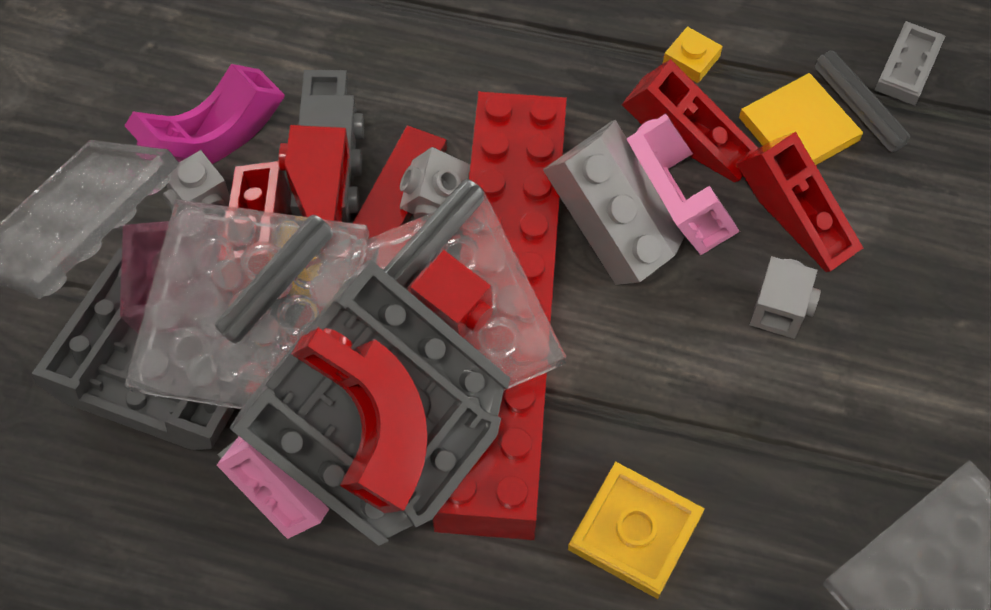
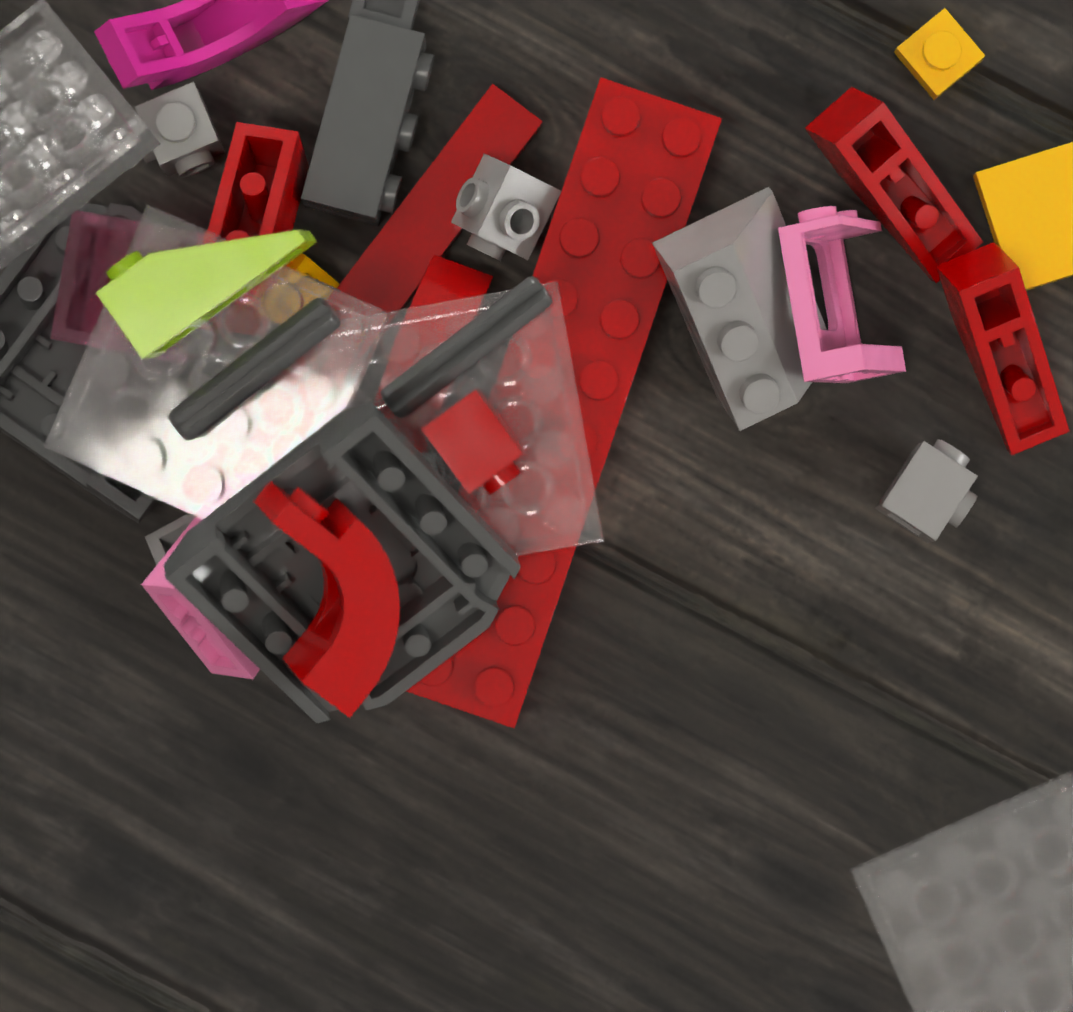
camera: 10 degrees right, 25 degrees up
red slope [279,125,350,272] -> none
yellow tile [568,461,705,599] -> none
none -> lime slope [96,230,317,359]

